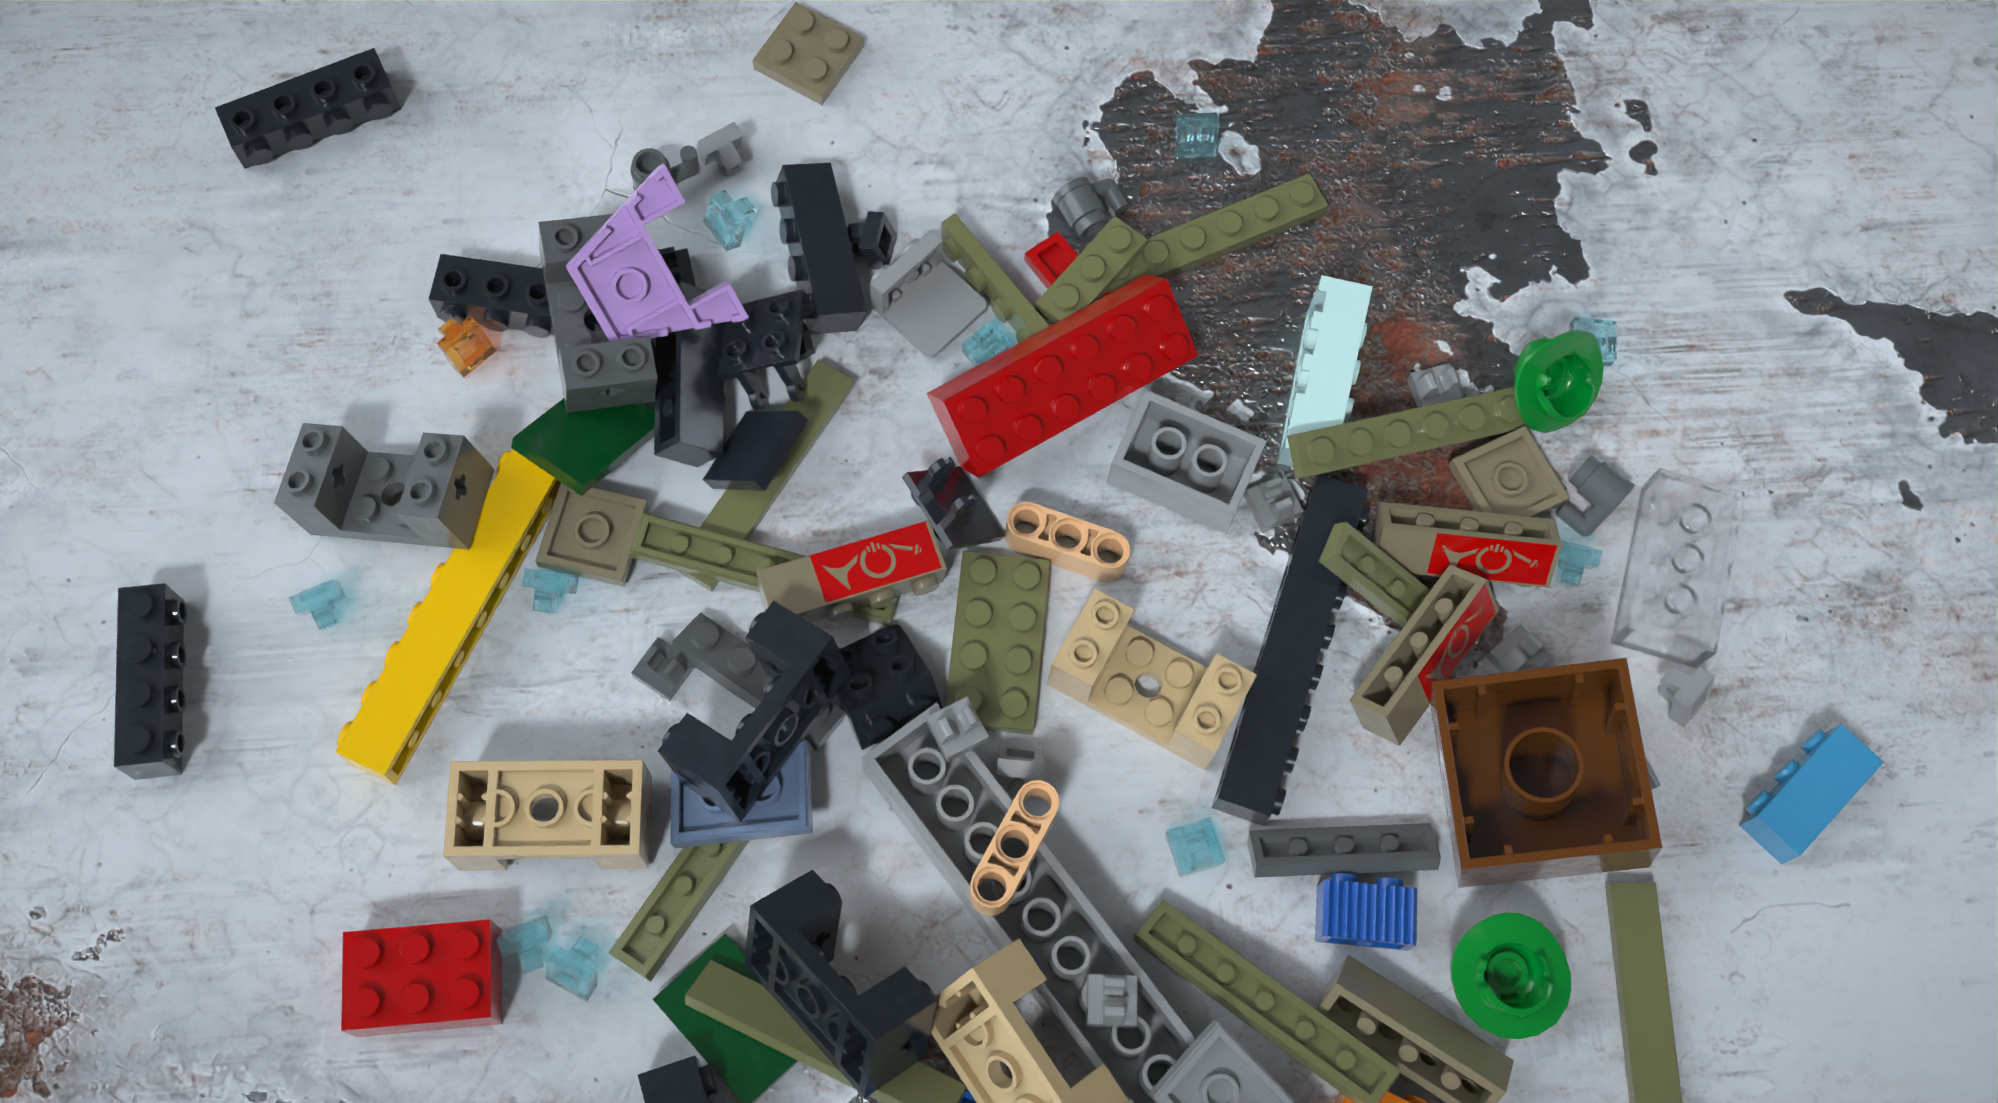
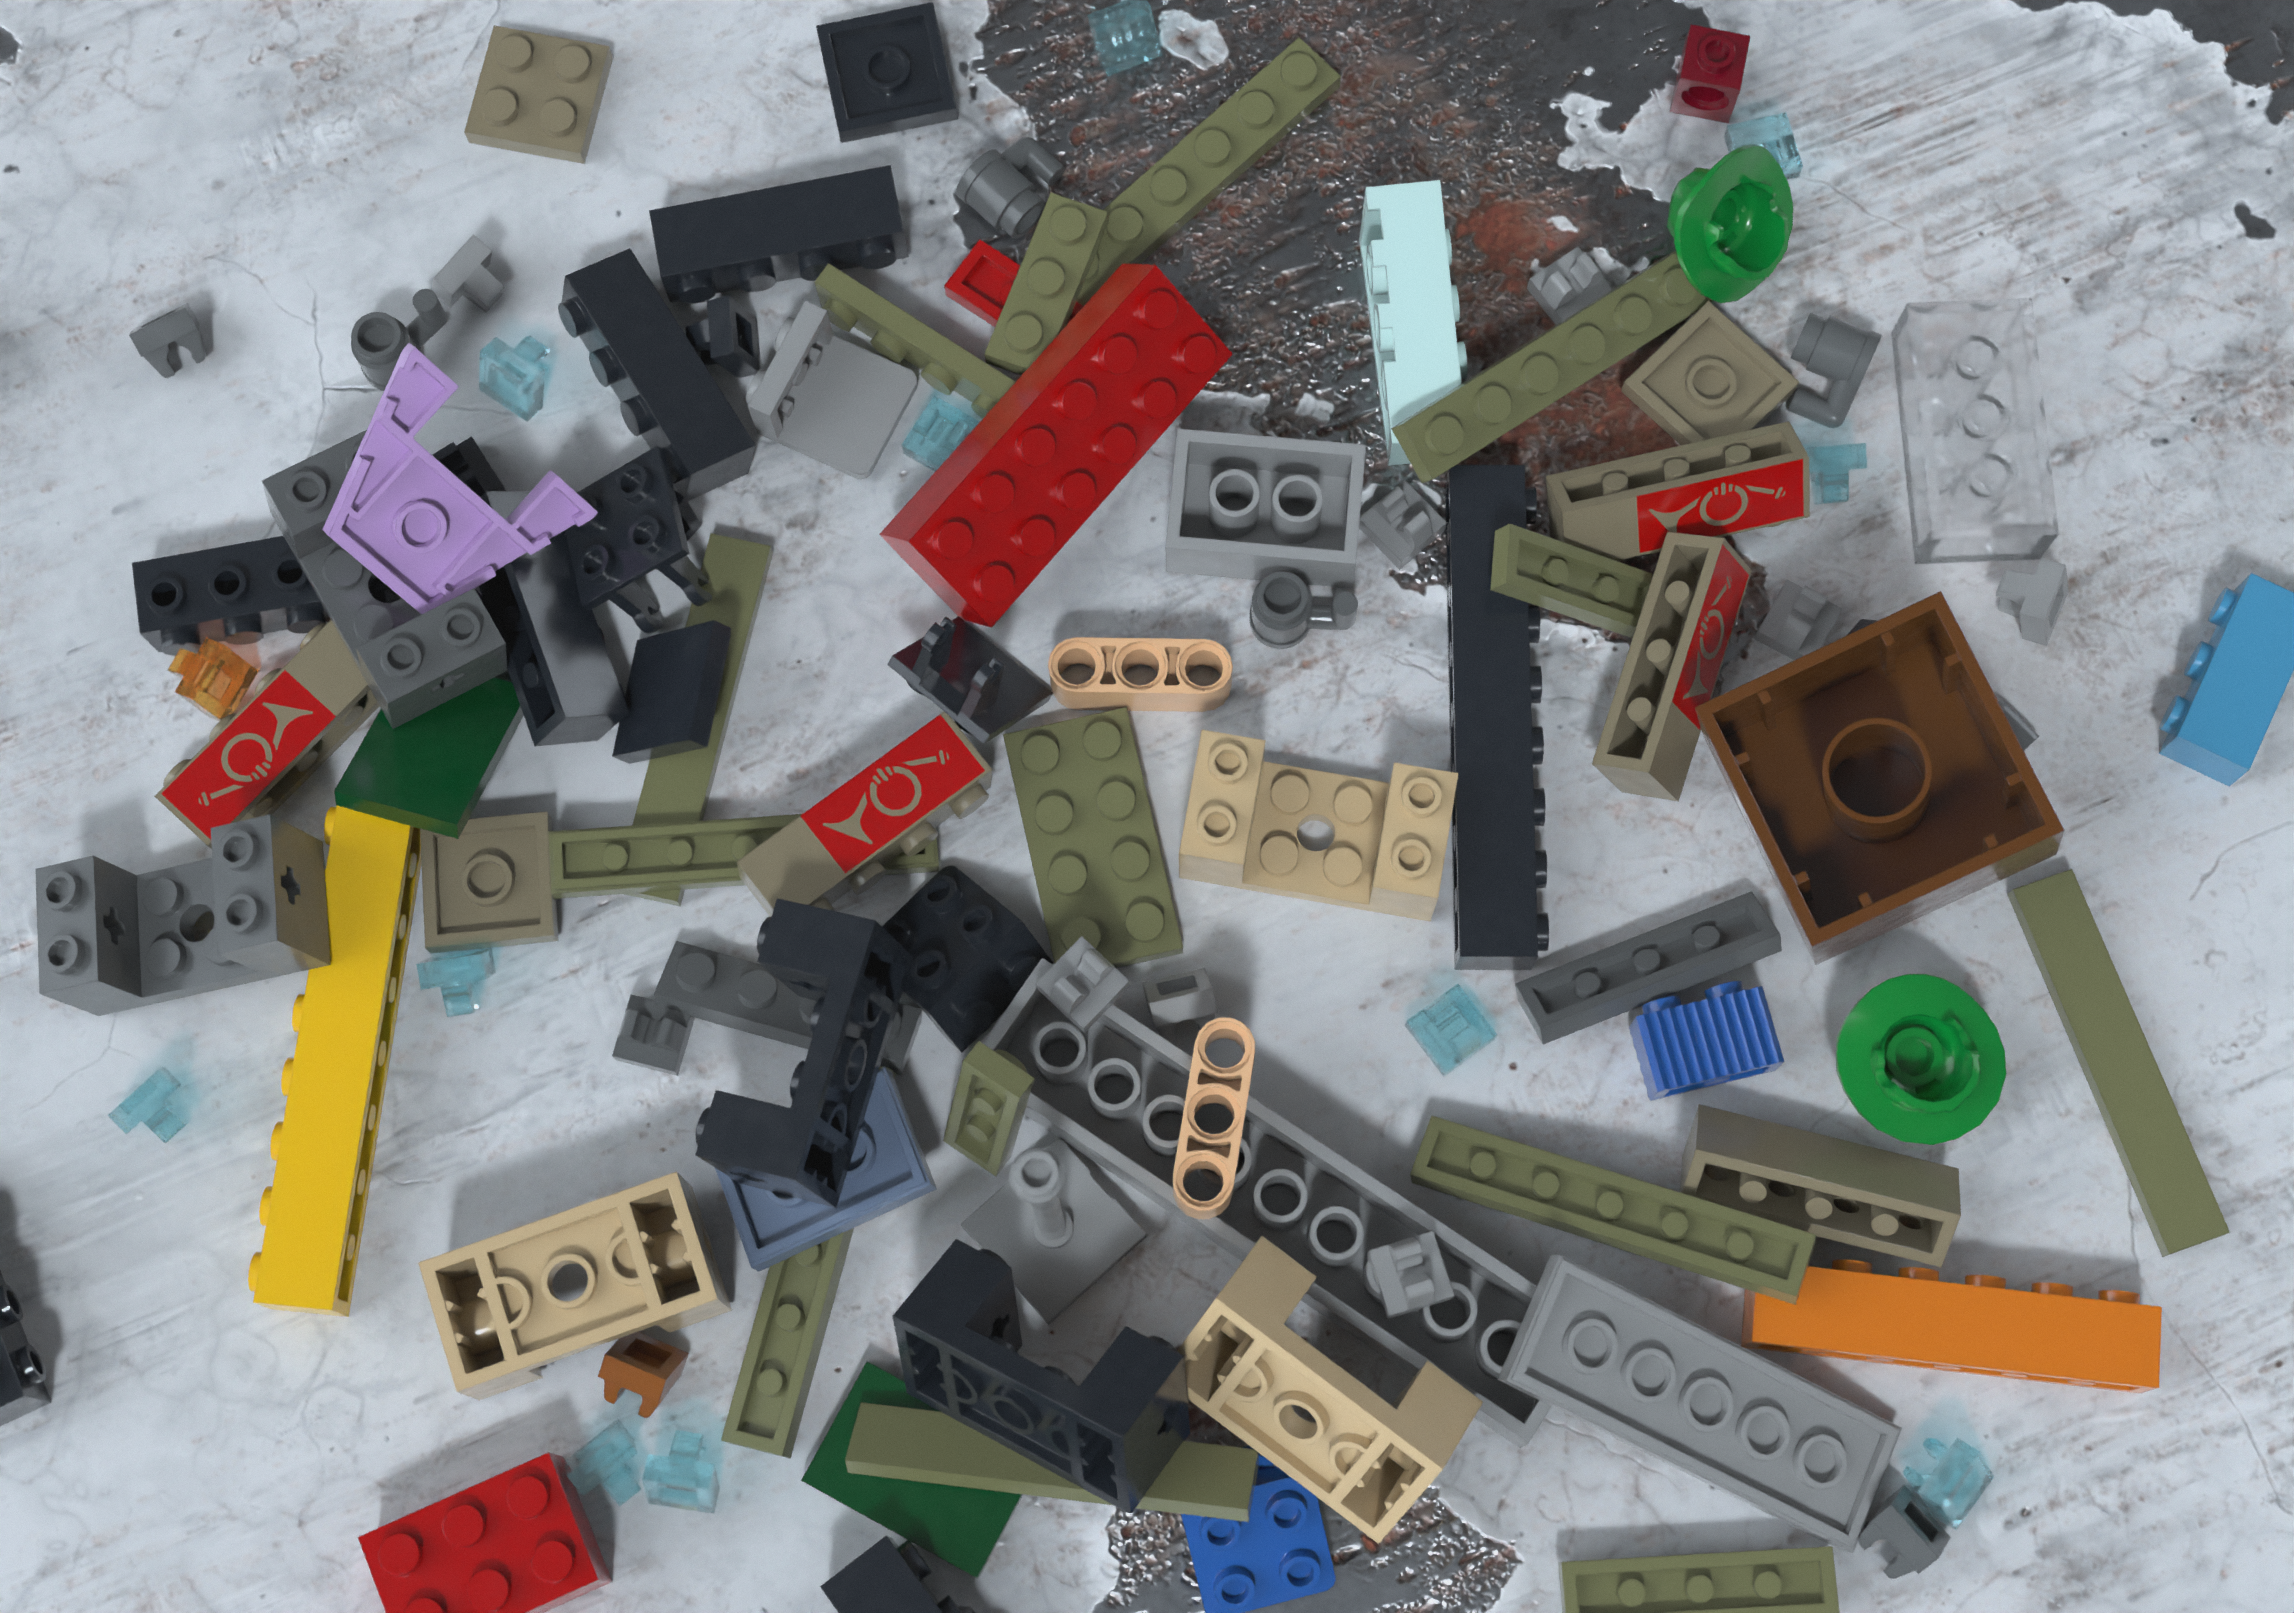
camera: 10 degrees left, 5 degrees up
none -> dark grey tile [129,303,206,378]
none -> brick [154,620,380,849]
none -> dark orange tile [598,1332,689,1418]
none -> black brick [649,165,909,304]
none -> black plate [816,2,958,143]
none -> olive plate [943,1041,1035,1177]
none -> light grey tile [961,1137,1147,1325]
none -> dark grey piece [1249,572,1358,649]
none -> dark red brick [1670,24,1751,124]

